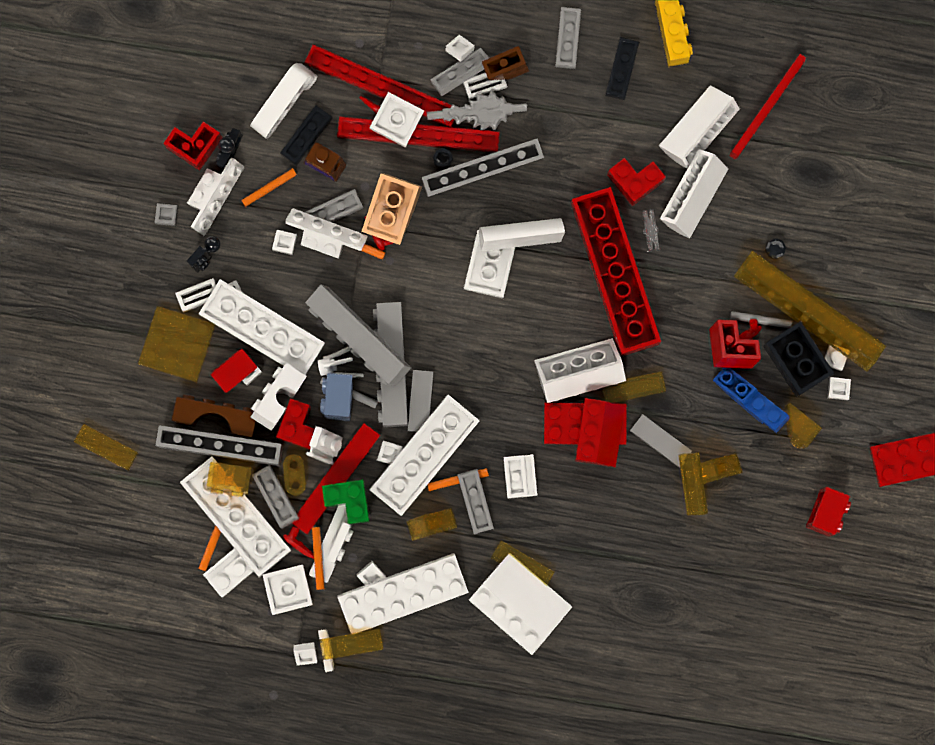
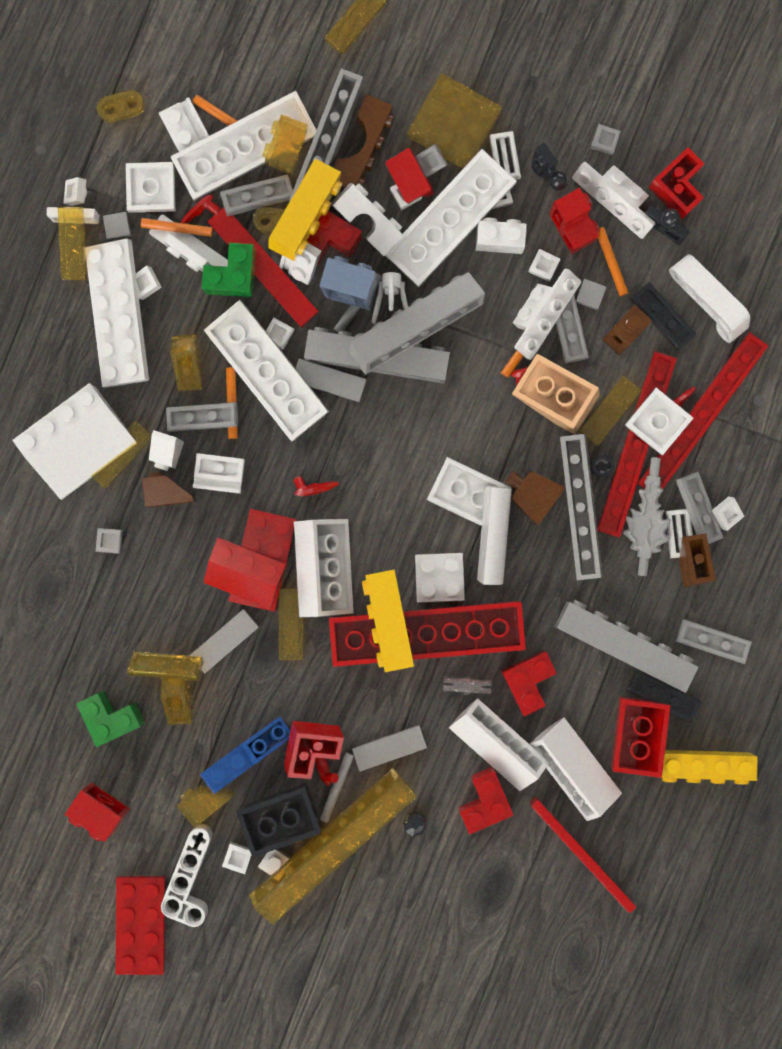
camera: 100 degrees right, 5 degrees up
none -> green brick [76,691,145,747]
none -> light grey tile [96,528,123,554]
none -> clear yellow plate [97,90,145,123]
none -> light grey tile [103,212,131,241]
none -> reddish brown slope [142,472,196,508]
none -> white slope [149,430,184,471]
none -> white beam [161,824,213,927]
none -> yellow brick [269,159,342,262]
none -> red bar [293,476,339,496]
none -> light grey tile [352,725,427,771]
none -> yellow brick [362,570,414,672]
none -> light grey tile [415,144,448,177]
none -> white plate [415,553,464,602]
none -> red brick [458,767,514,835]
none -> white brick [475,218,526,254]
none -> reddish brown torso [505,471,565,526]
none -> red brick [549,188,600,255]
none -> light grey brick [554,600,698,693]
none -> light grey tile [576,279,606,310]
none -> clear yellow tile [579,376,642,446]
none -> red slope [611,697,670,778]

